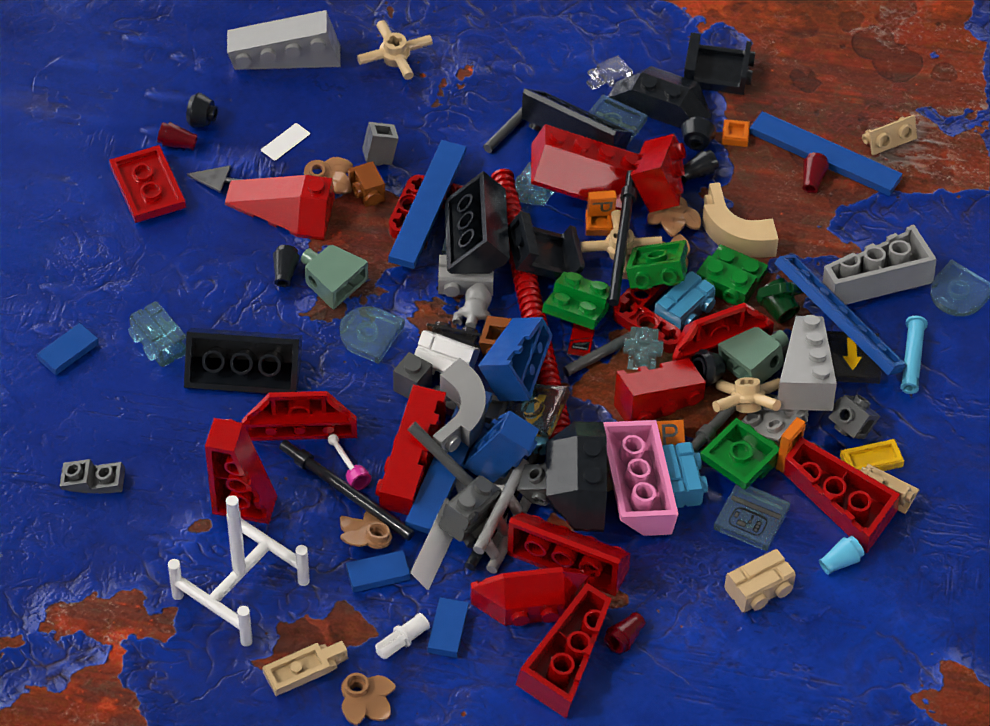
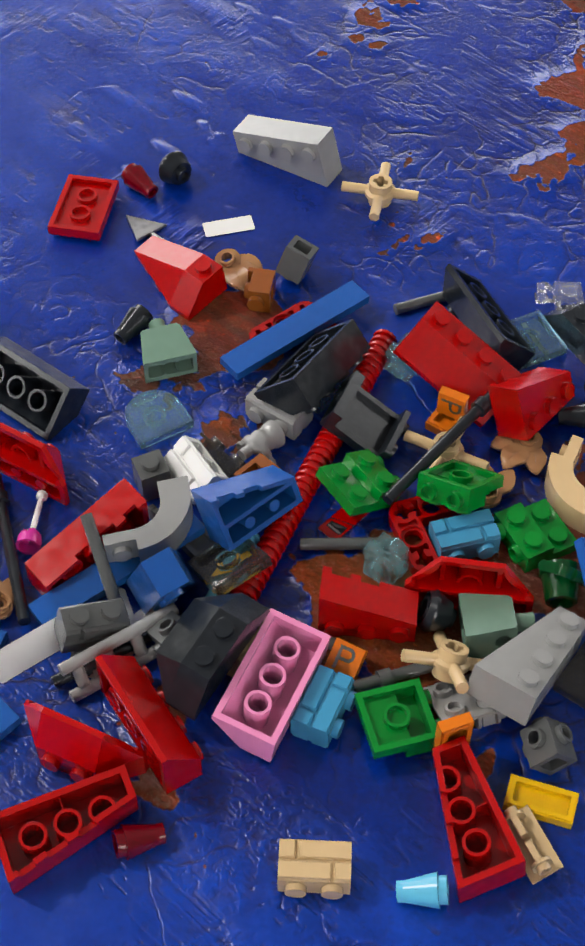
camera: 35 degrees right, 0 degrees up
clear light blue tile [714,485,791,551] -> none

